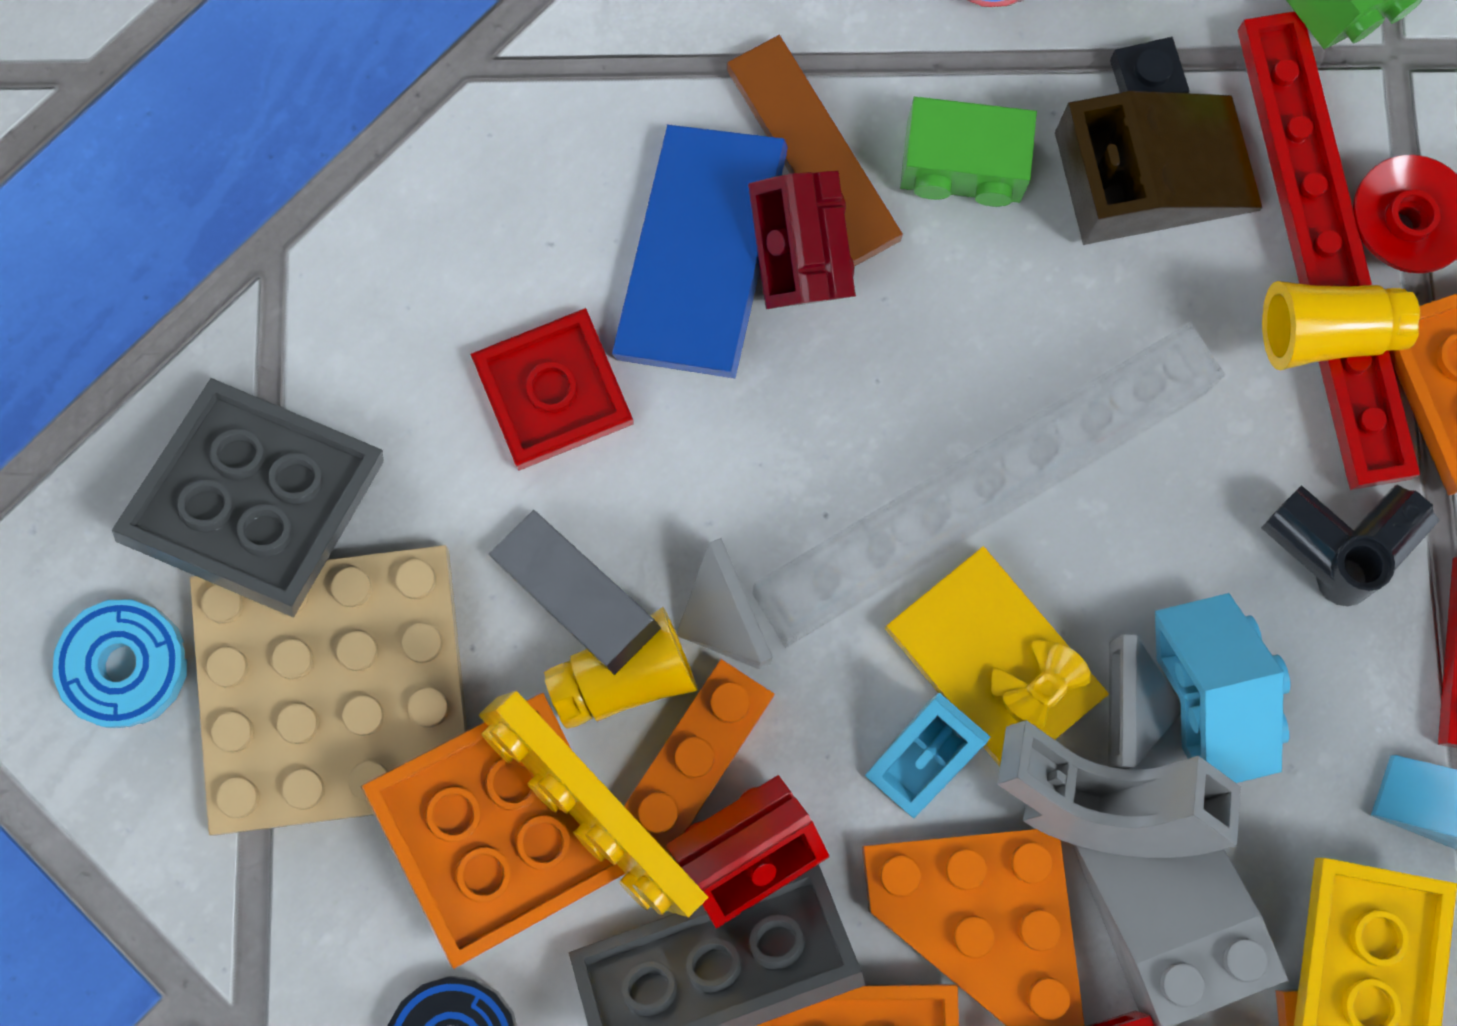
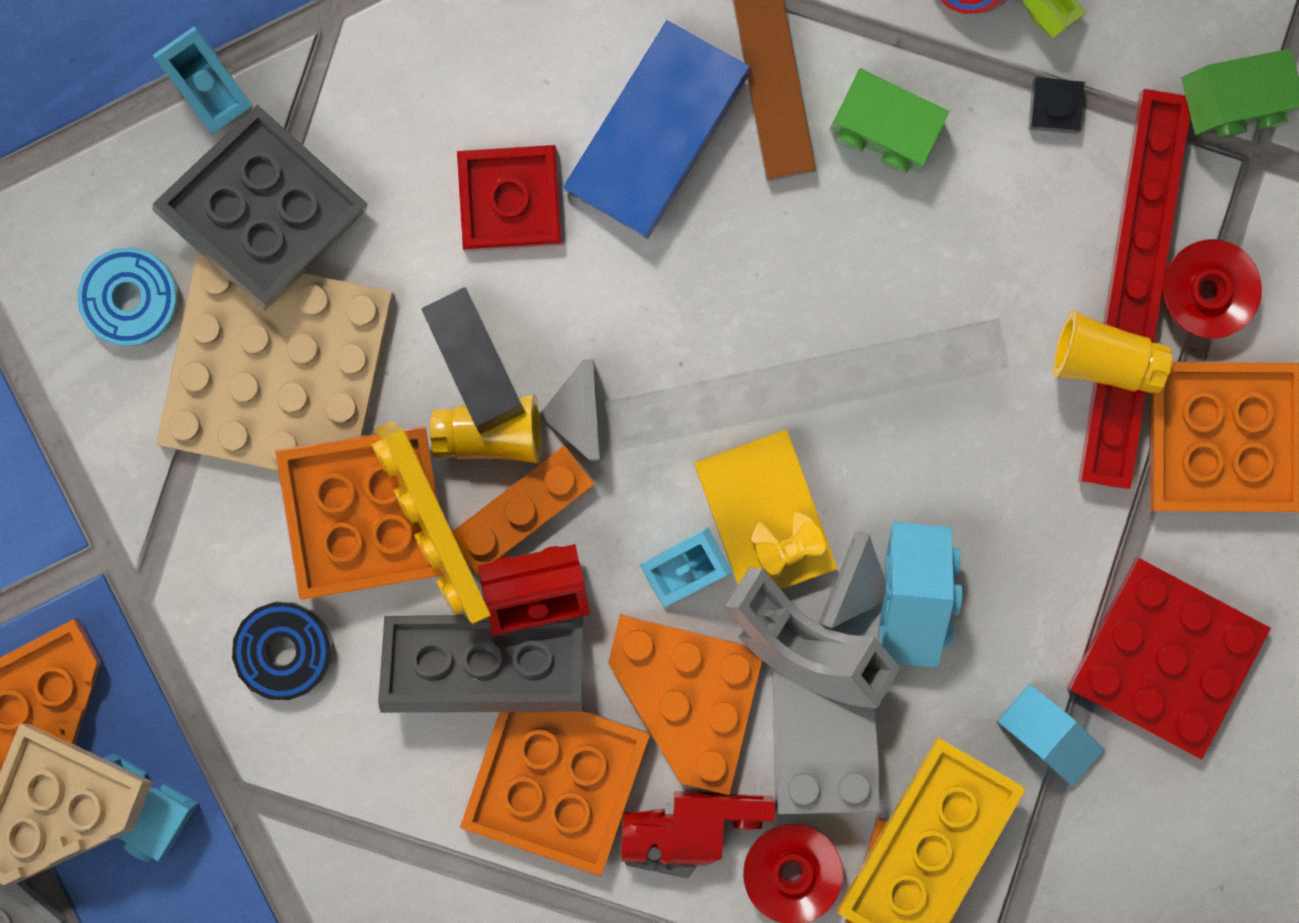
camera: 20 degrees right, 10 degrees up
dark red brick [748,171,856,309] -> none
dark brown slope [1054,91,1263,245] -> none
black piece [1261,484,1440,607] -> none
none -> medium azure slope [153,26,253,134]

